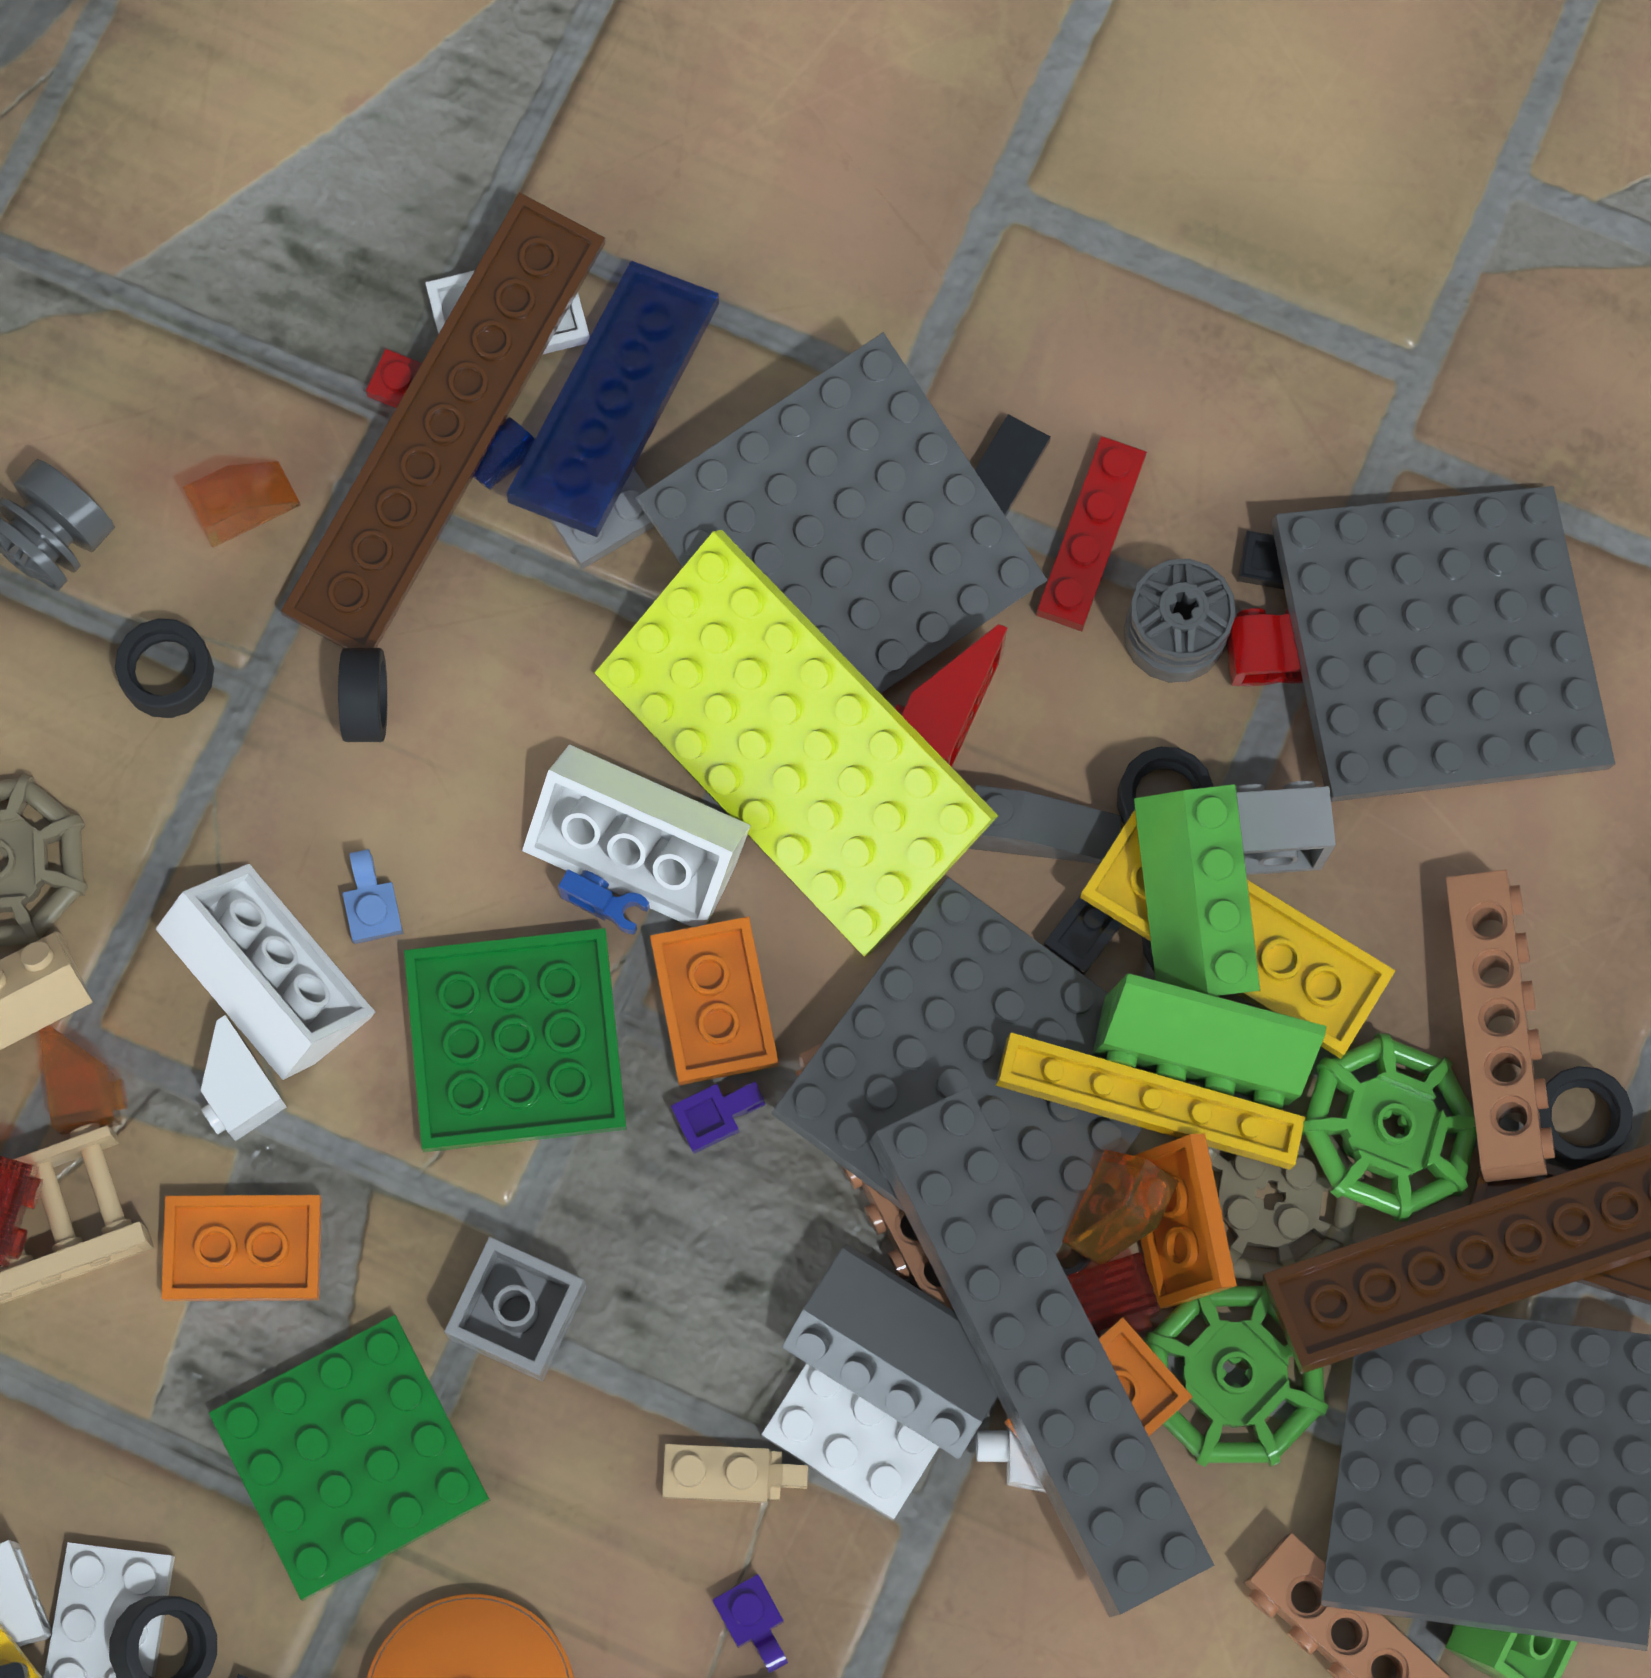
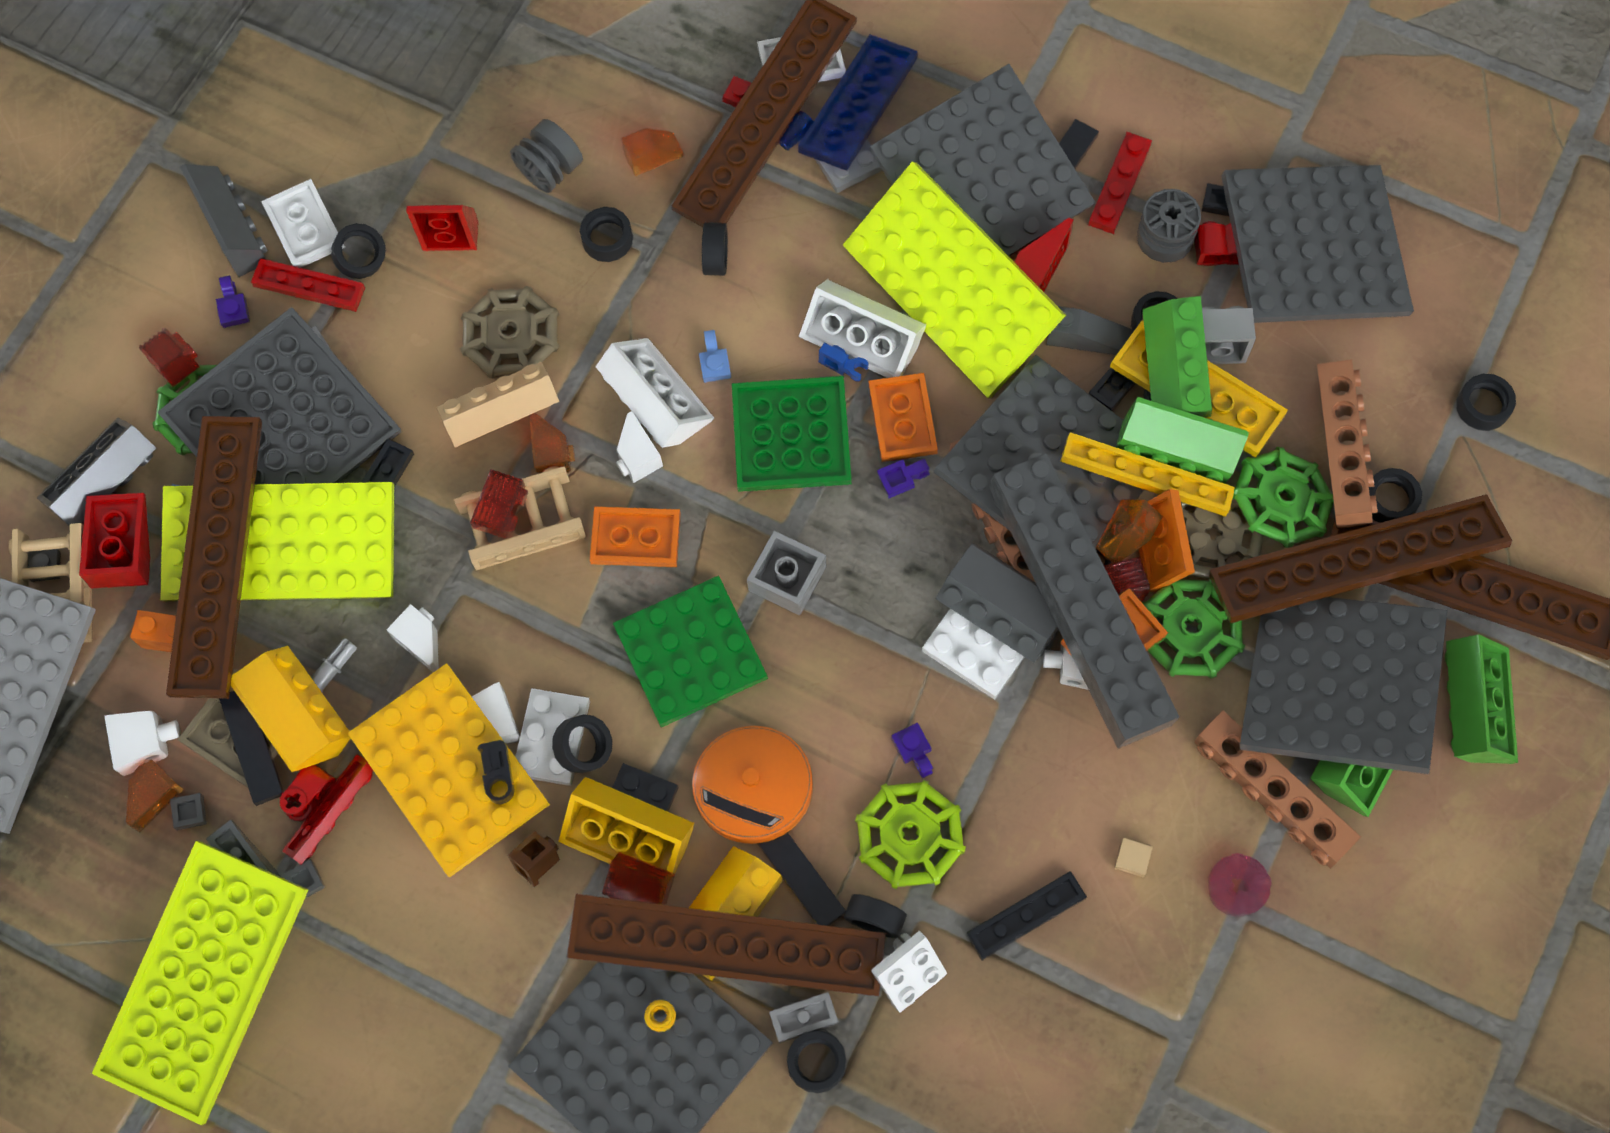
camera: 10 degrees right, 5 degrees down
tan hinge [662,1444,809,1503] -> none

